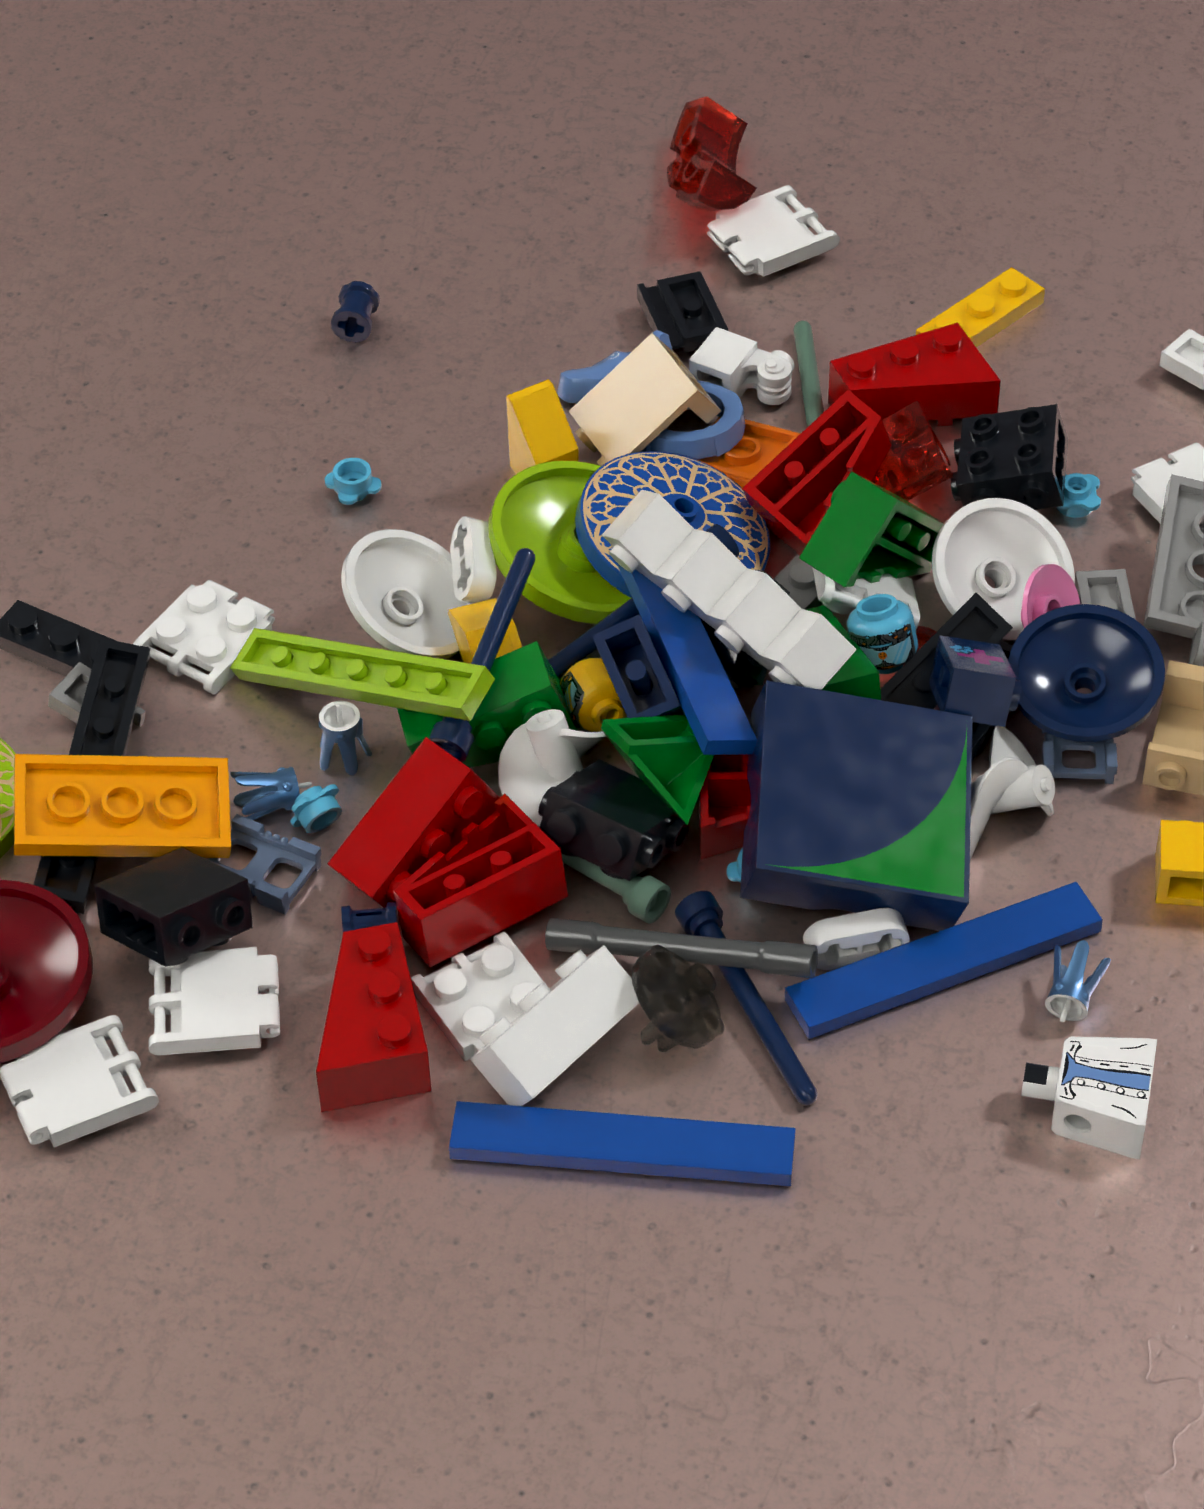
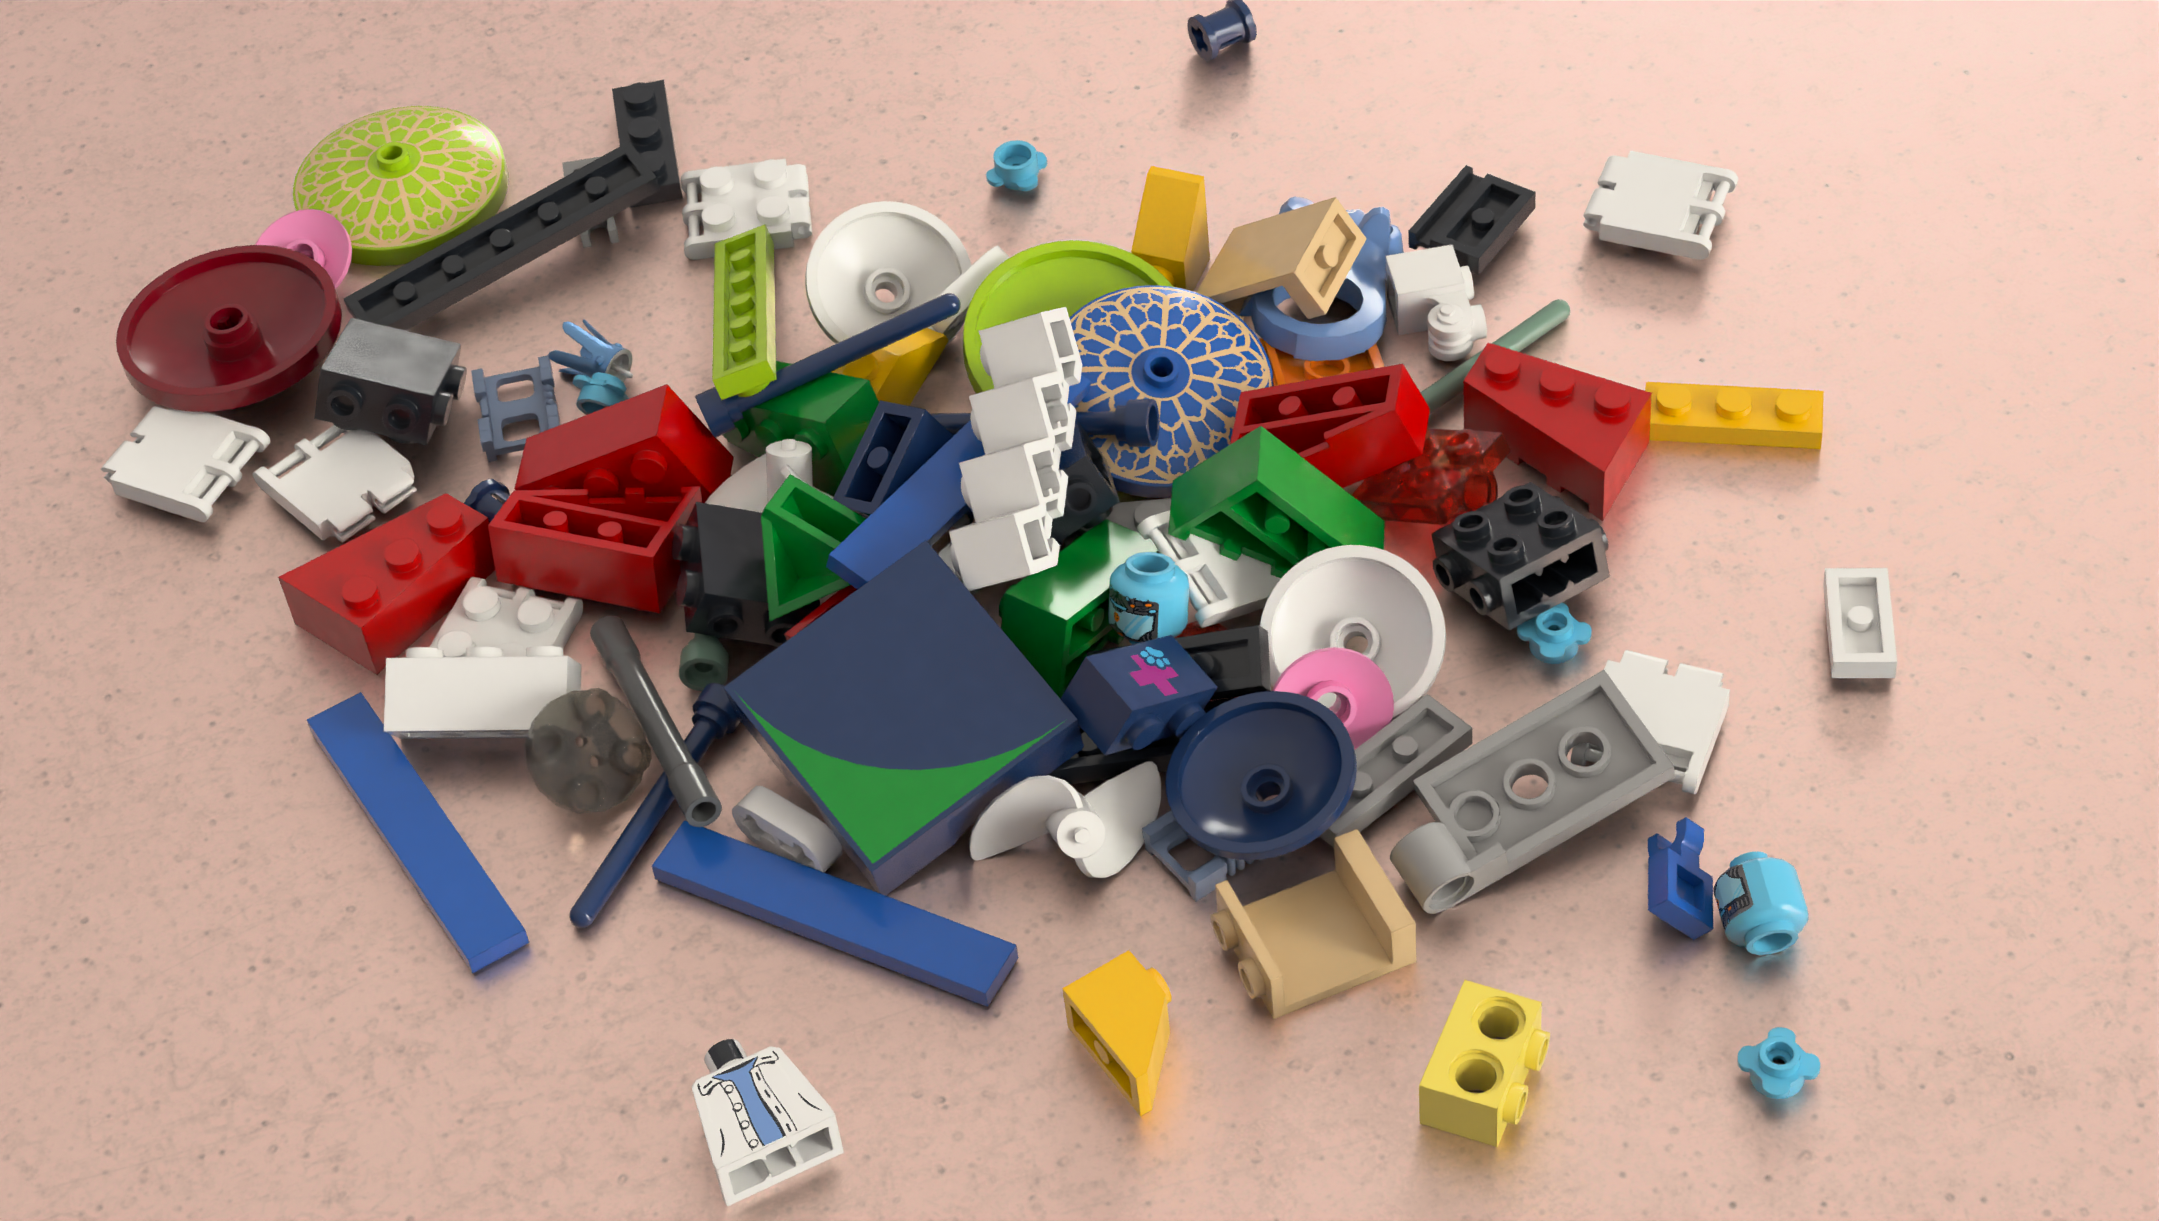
camera: 55 degrees right, 0 degrees up
light orange plate [14,754,231,858] -> none
flat silver piece [318,701,372,776] -> none
clear red brick [667,96,757,211] -> none
flat silver piece [1045,940,1111,1022] -> none

